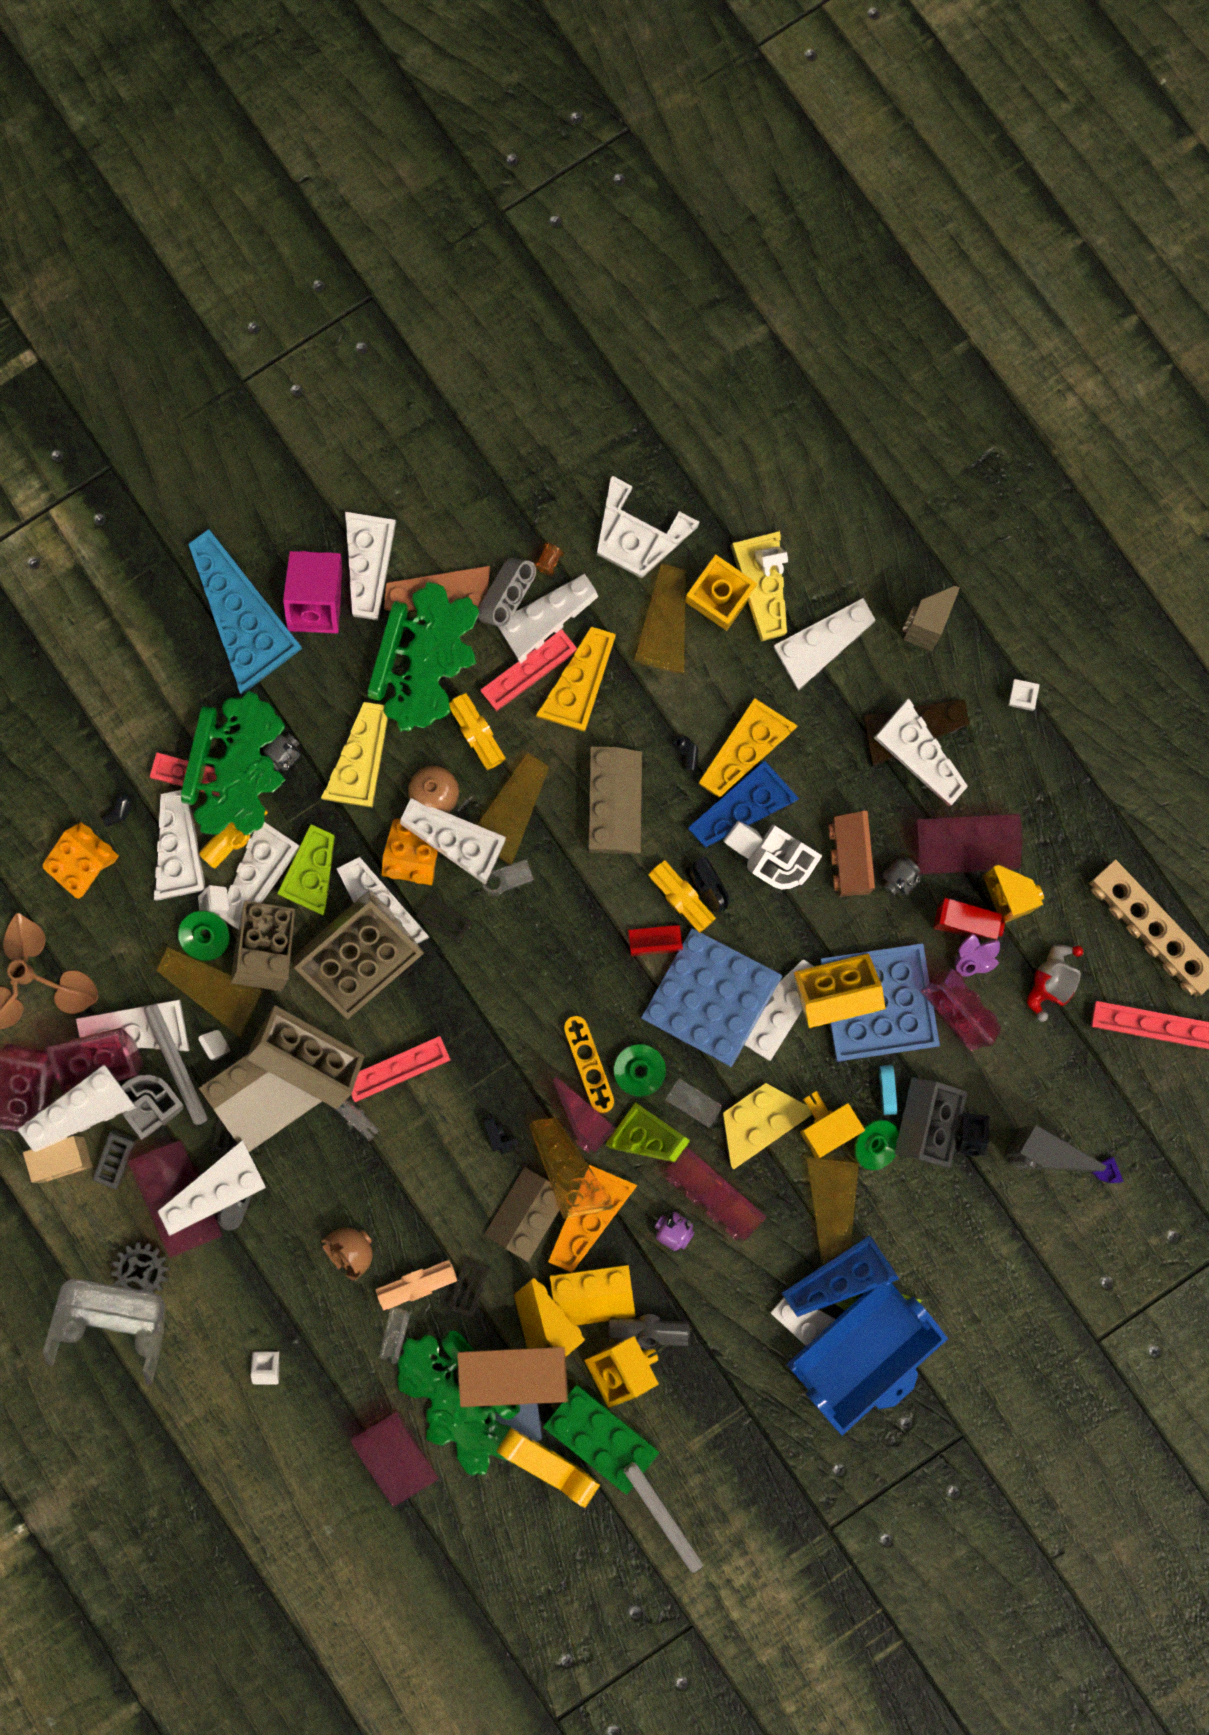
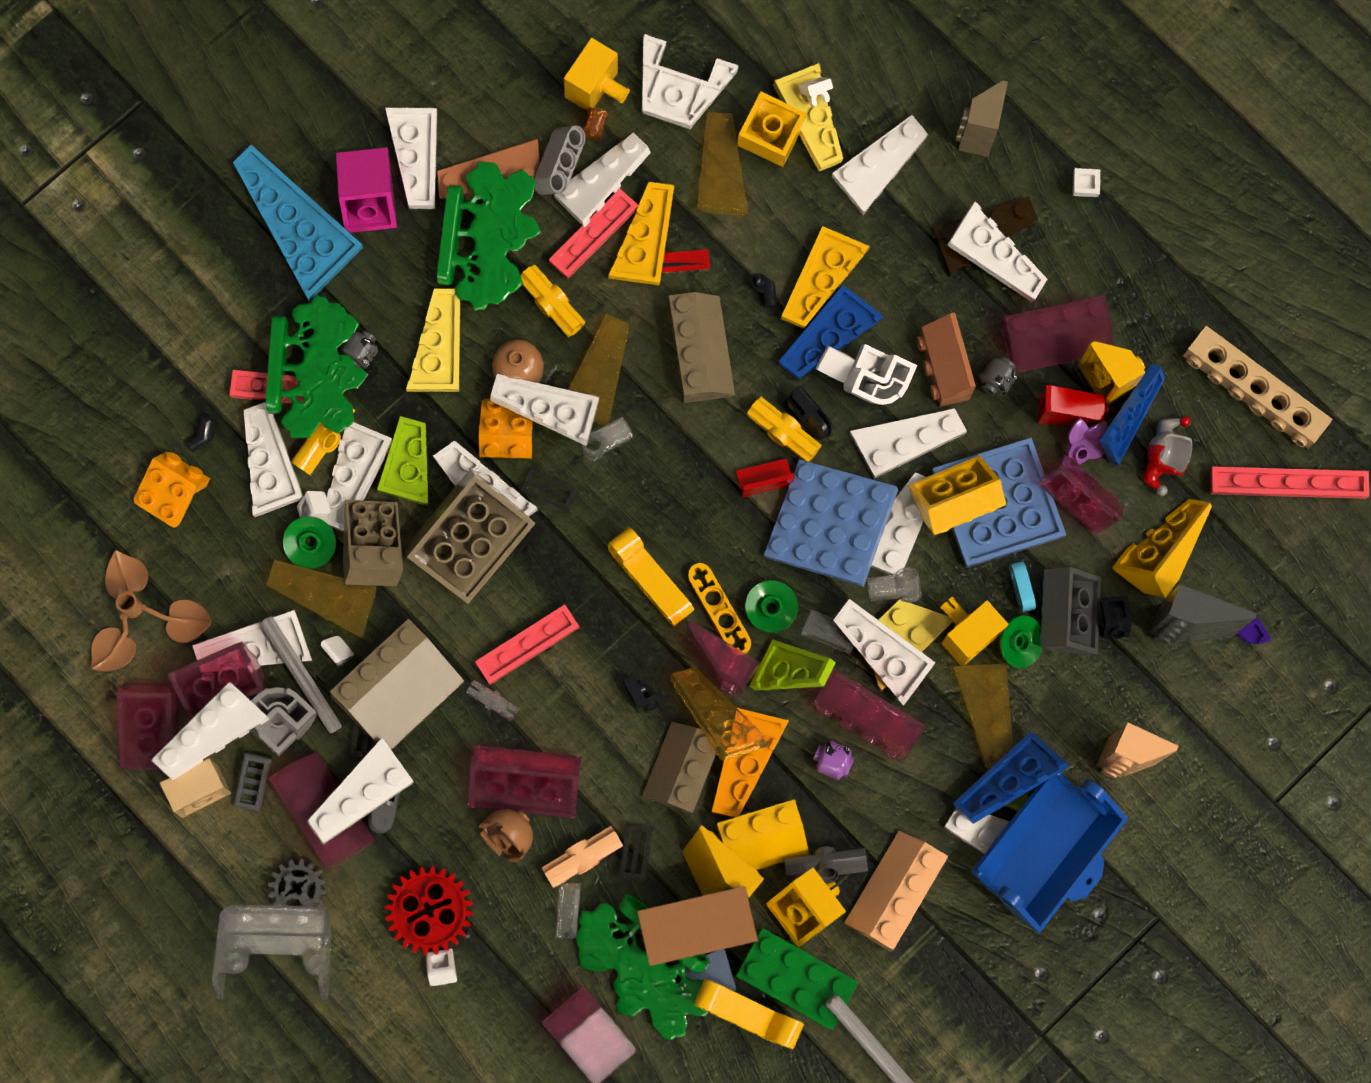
camera: 15 degrees left, 5 degrees down
dark tan slope [246,1005,365,1109] -> none
none -> red gear [385,866,474,956]
none -> clear pink slope [468,745,582,819]
none -> yellow brick [564,38,630,113]
none -> yellow beam [608,527,694,627]
none -> red sticker [662,249,710,273]
none -> white wing [833,599,936,706]
none -> light nougat slope [844,831,948,952]
none -> white wing [850,409,967,478]
none -> clear piece [868,567,922,603]
none -> light nougat slope [1096,723,1178,779]
none -> blue wing [1100,364,1165,466]
none -> yellow wedge [1113,499,1212,598]

